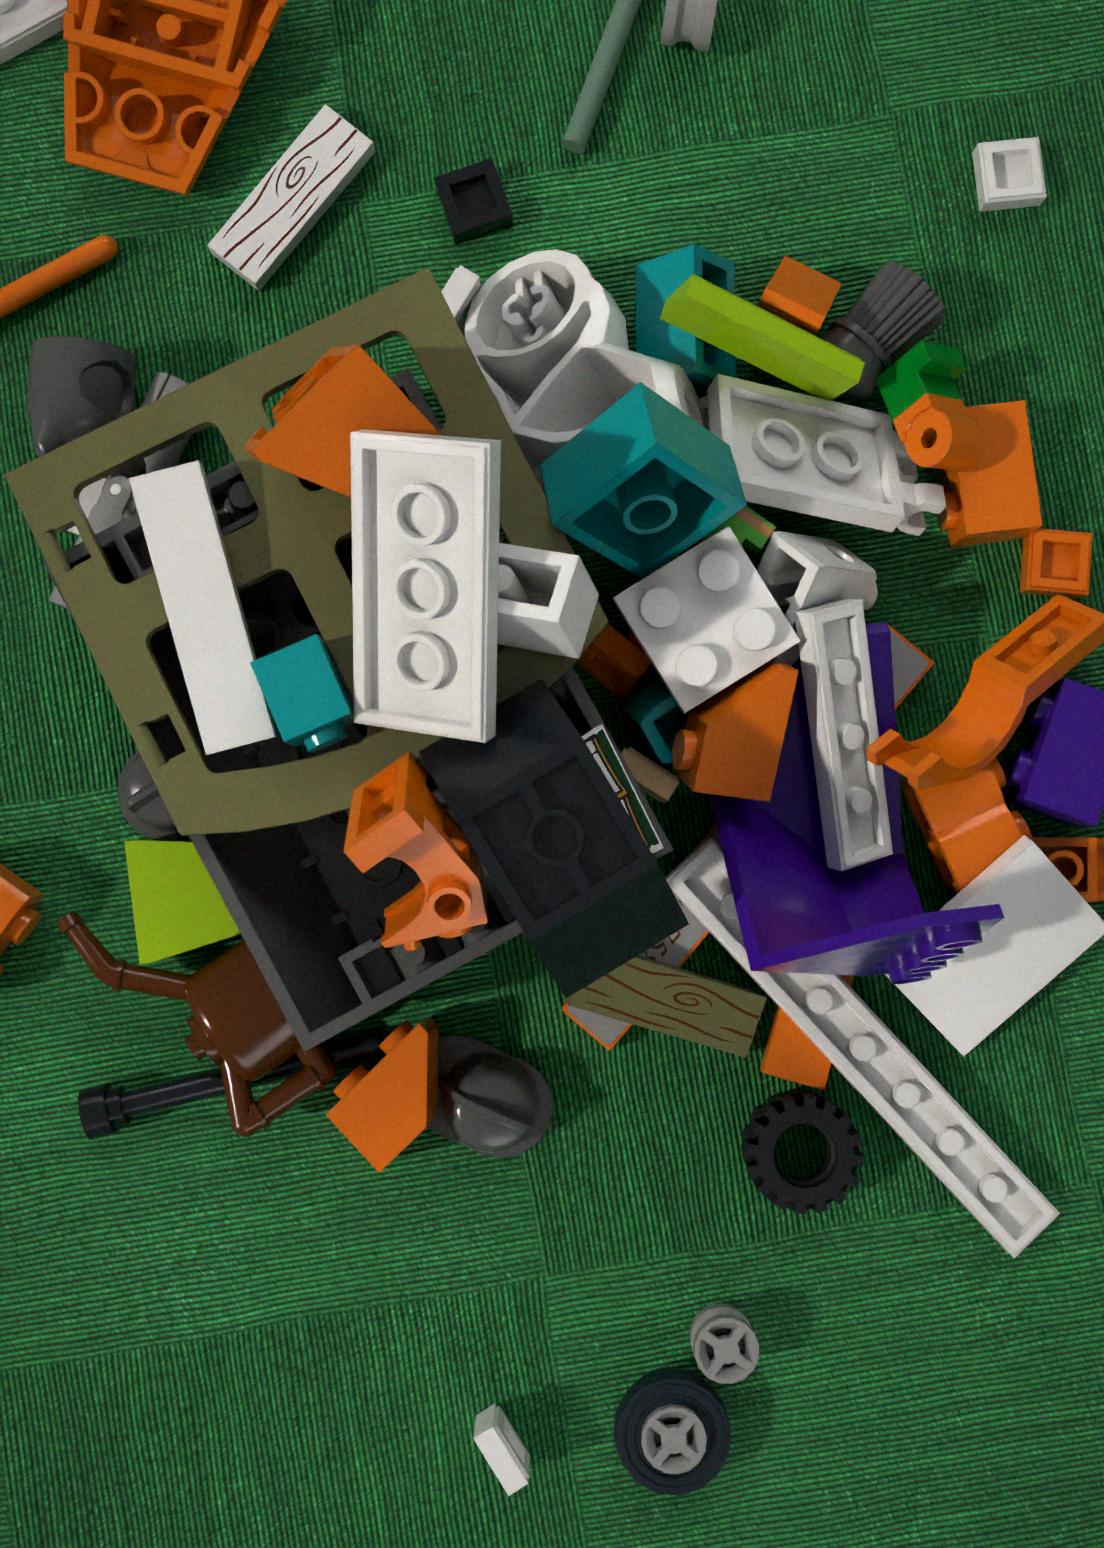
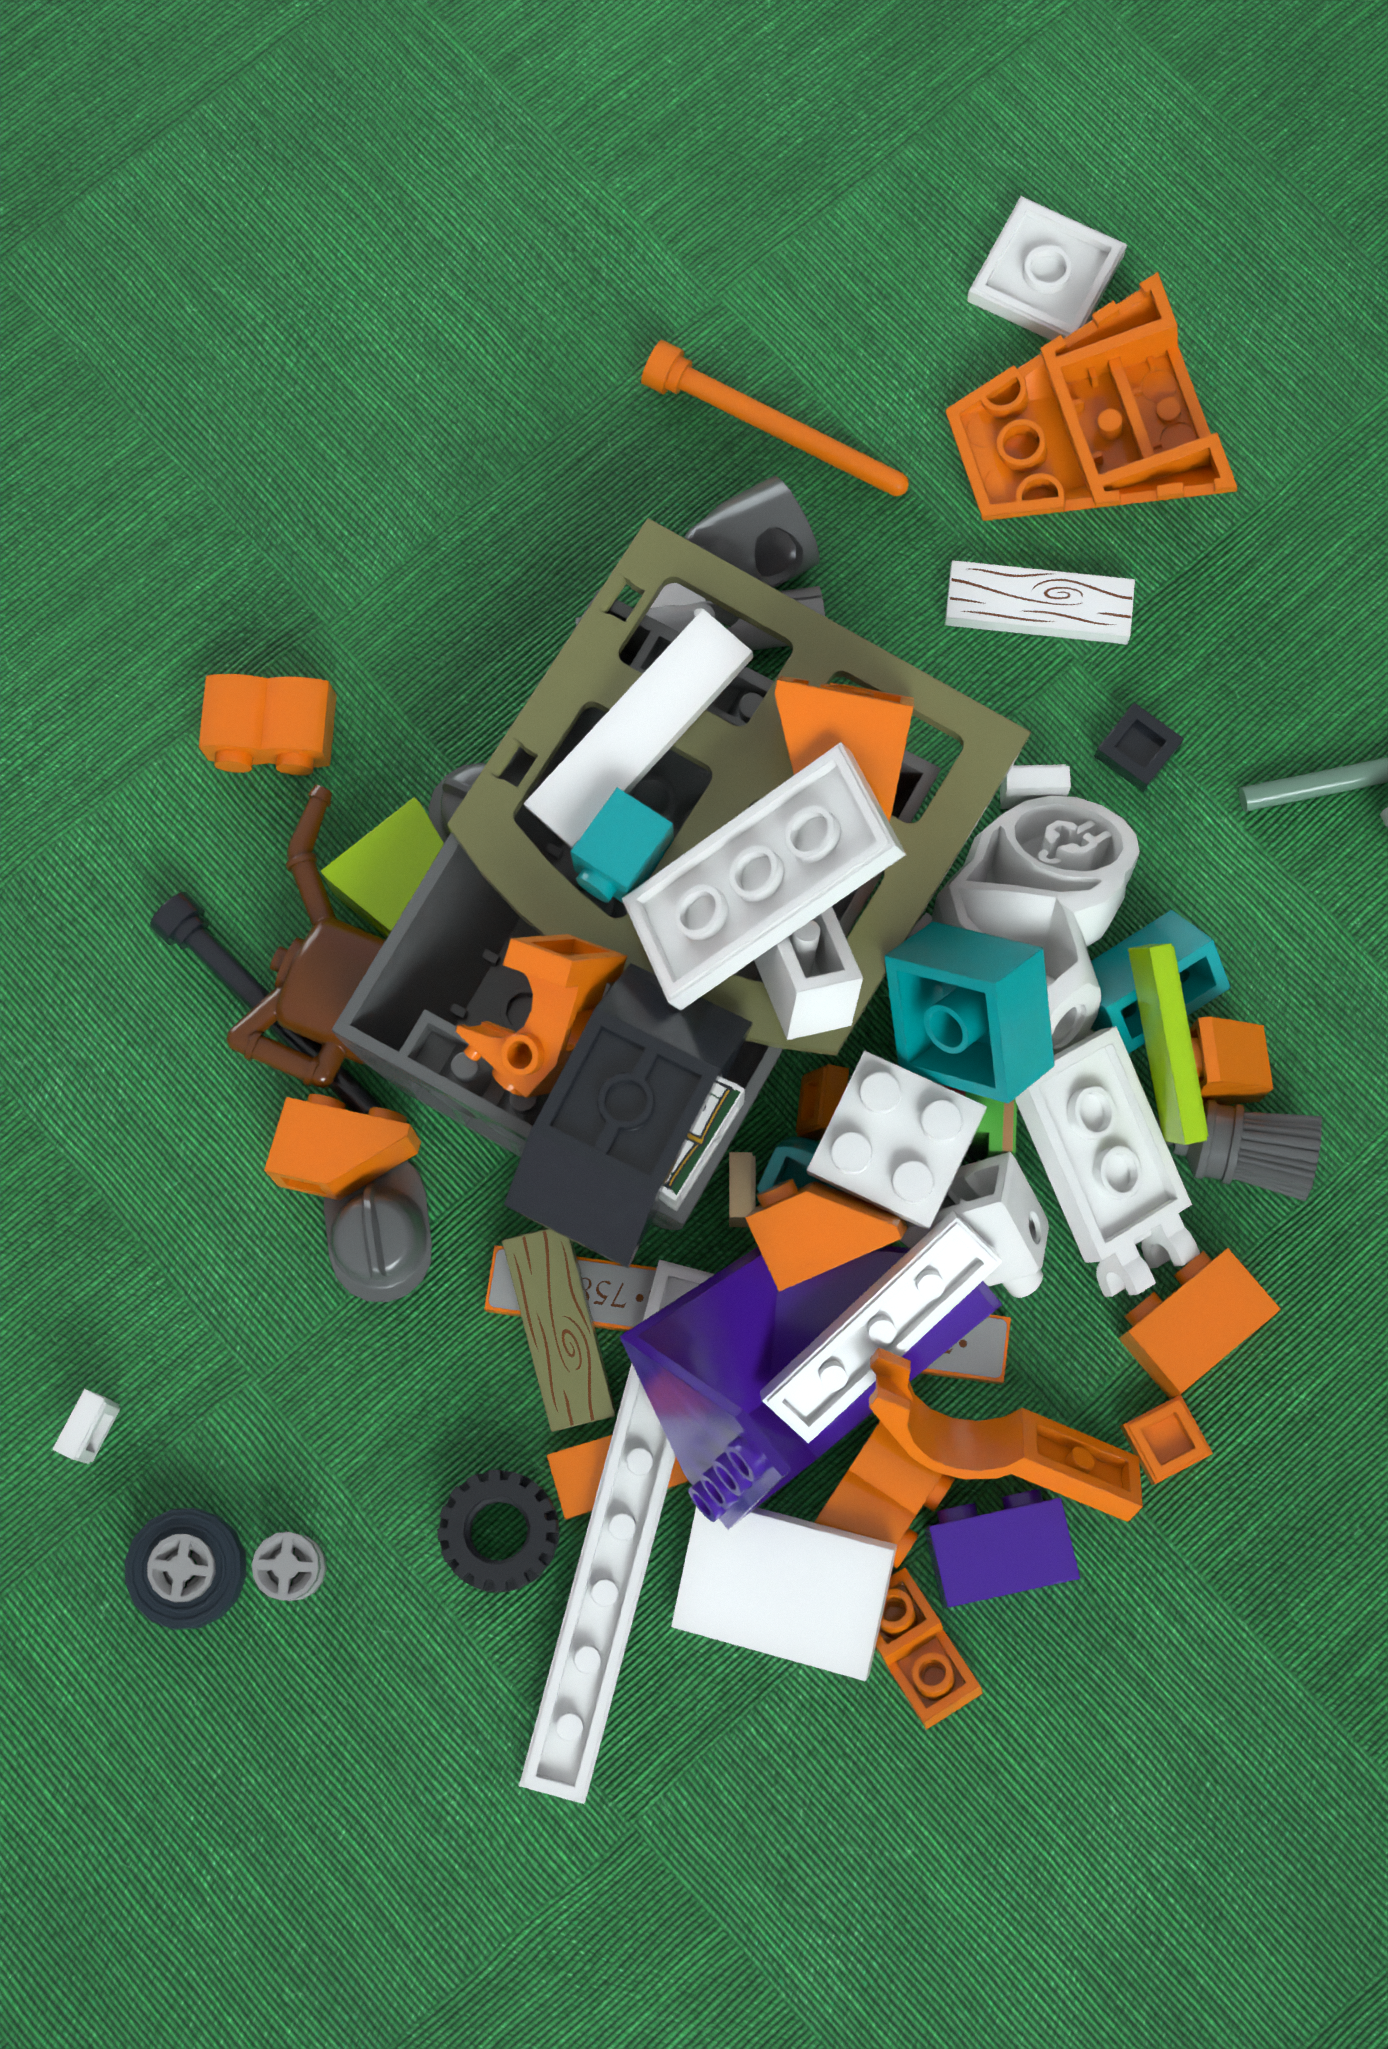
camera: 65 degrees right, 10 degrees down
leg [875,339,986,472] -> none

